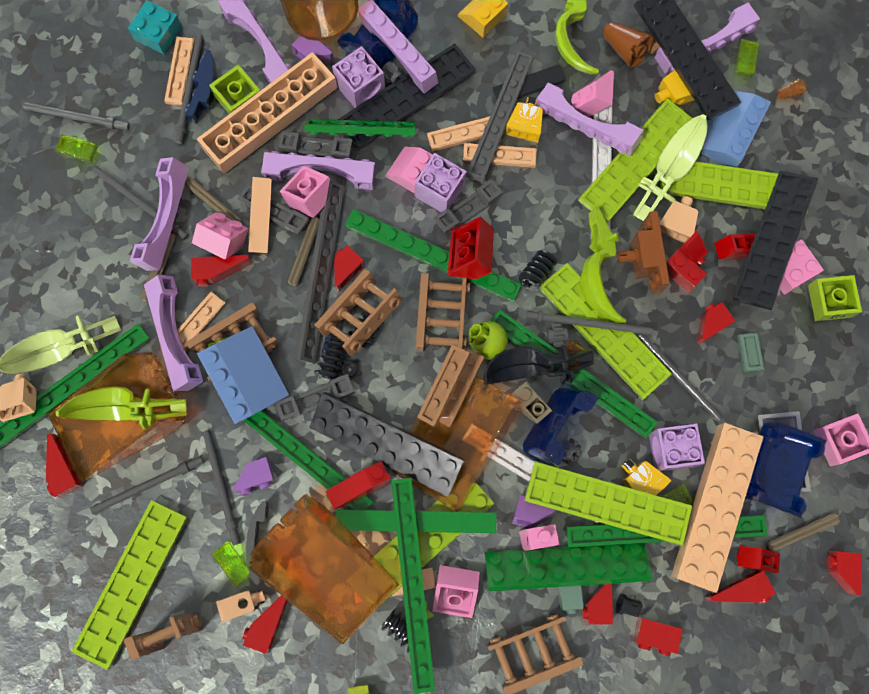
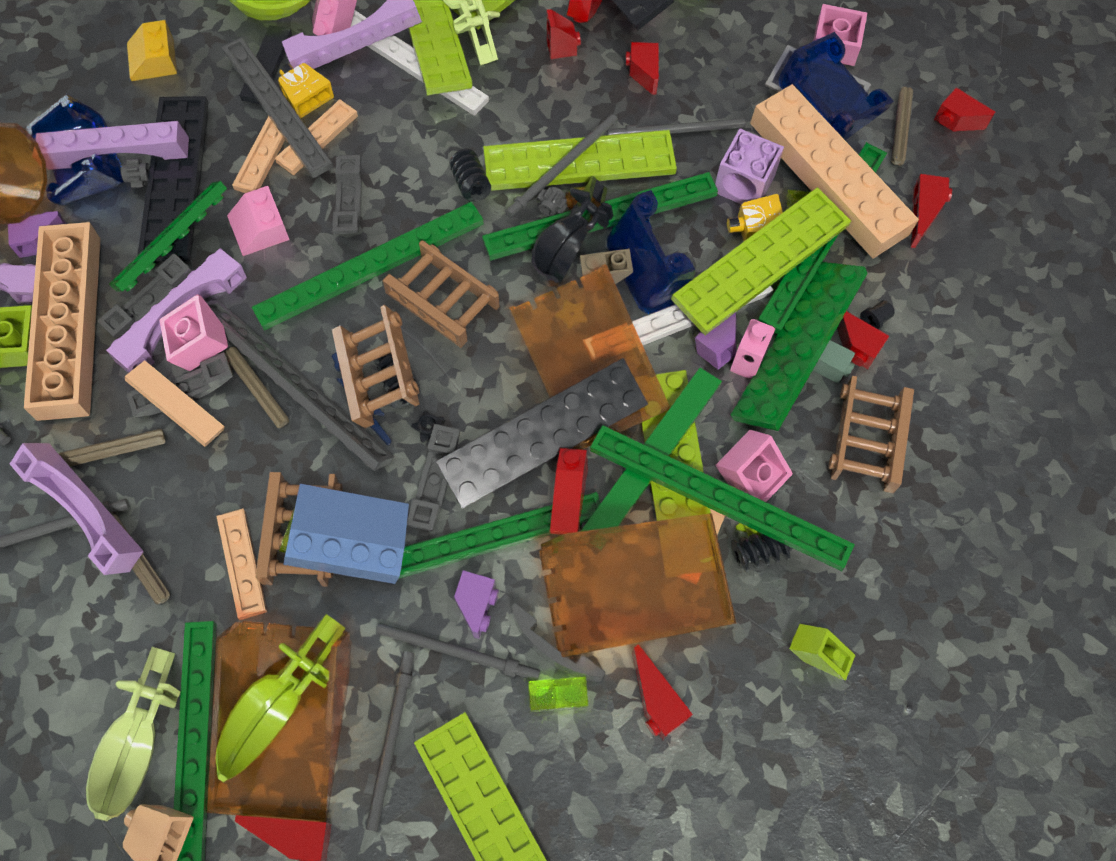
camera: 55 degrees left, 10 degrees down
medium nougat fence [123,611,202,661] -> none
lavender arch [144,275,203,391] -> none
red slope [191,255,252,287] -> none
bright pink brick [192,212,248,259] -> none
light nougat torso [216,590,266,622] -> none
black piece [314,338,347,381] -> none
lavender brick [332,46,385,108] -> none
red slope [334,245,365,292] -> none
lavender brick [415,153,467,212] -> none
medium nougat fence [417,344,485,428] -> none
red slope [447,216,494,280] -> none
lime brick [469,321,508,360] -> none
lime piece [580,207,626,324] -> none
dark orange brick [616,211,670,295] -> none
red brick [633,617,683,656] -> none
light nougat torso [660,196,698,243] -> none
red brick [666,249,707,293] -> none
red slope [736,546,780,574] -> none
sand green tile [737,333,765,373] -> none

